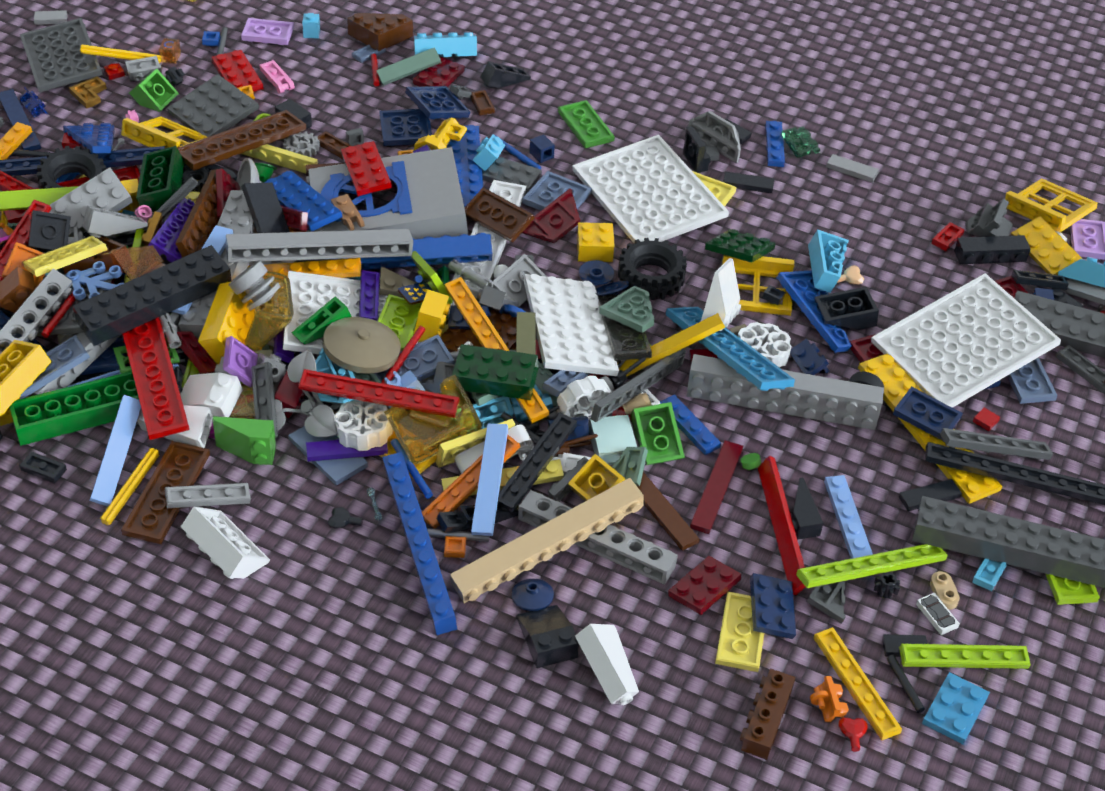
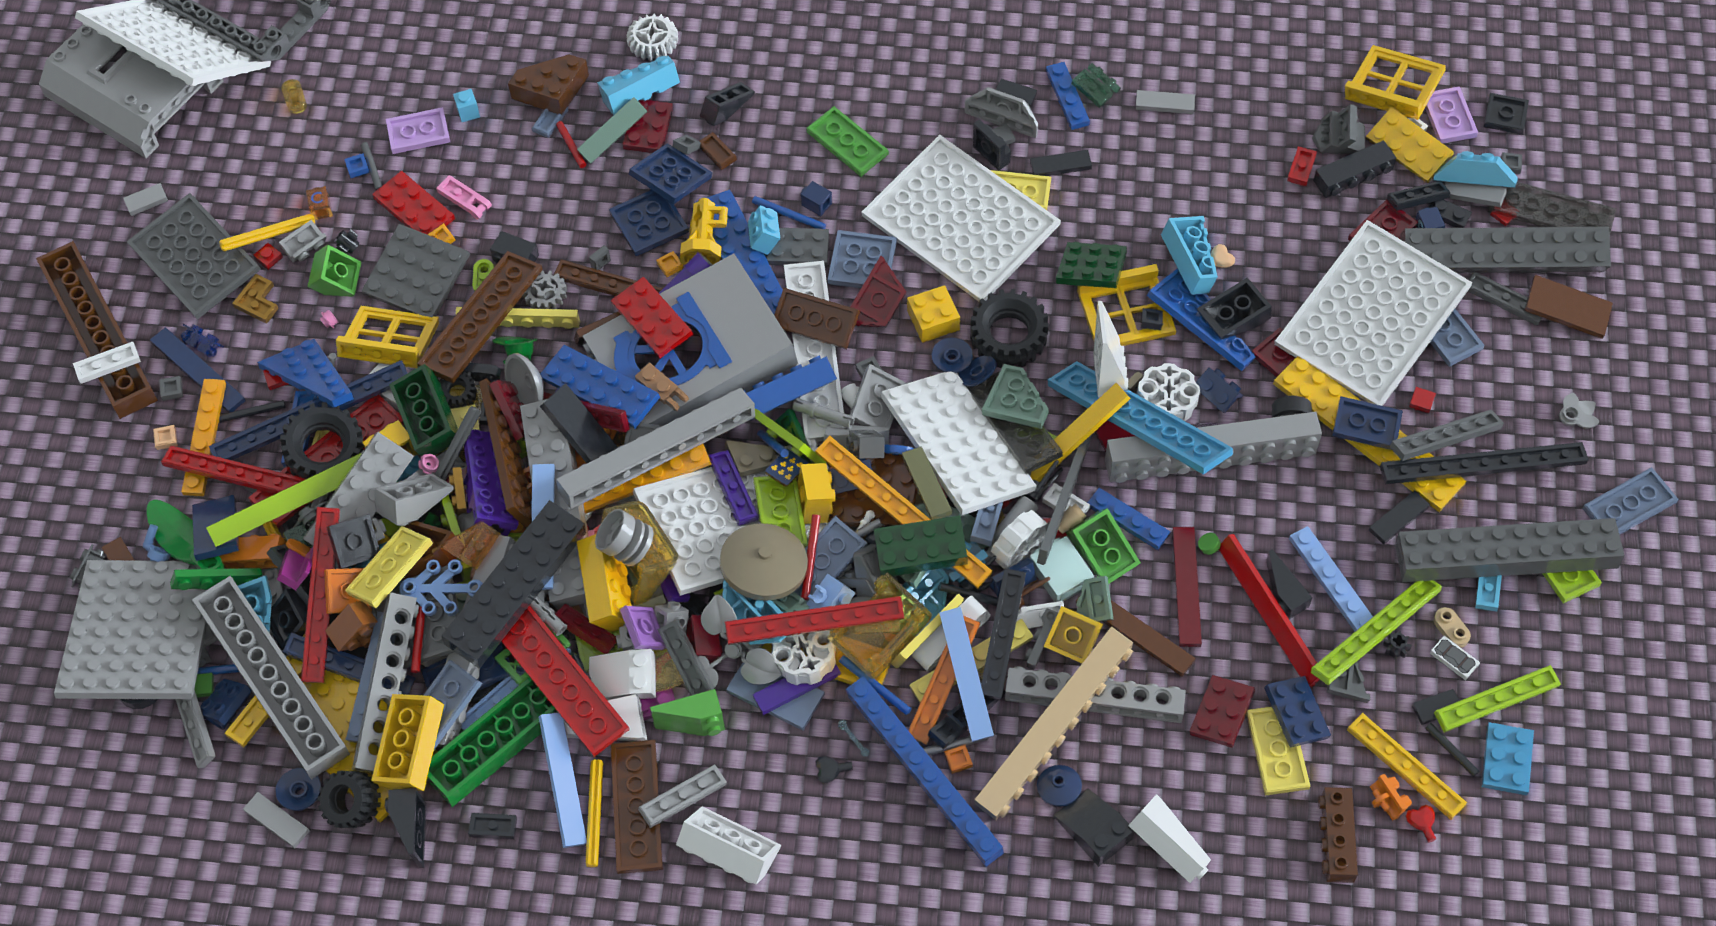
camera: 15 degrees left, 15 degrees up
green slope [291,296,352,345] -> none
none -> white gear [627,14,678,61]

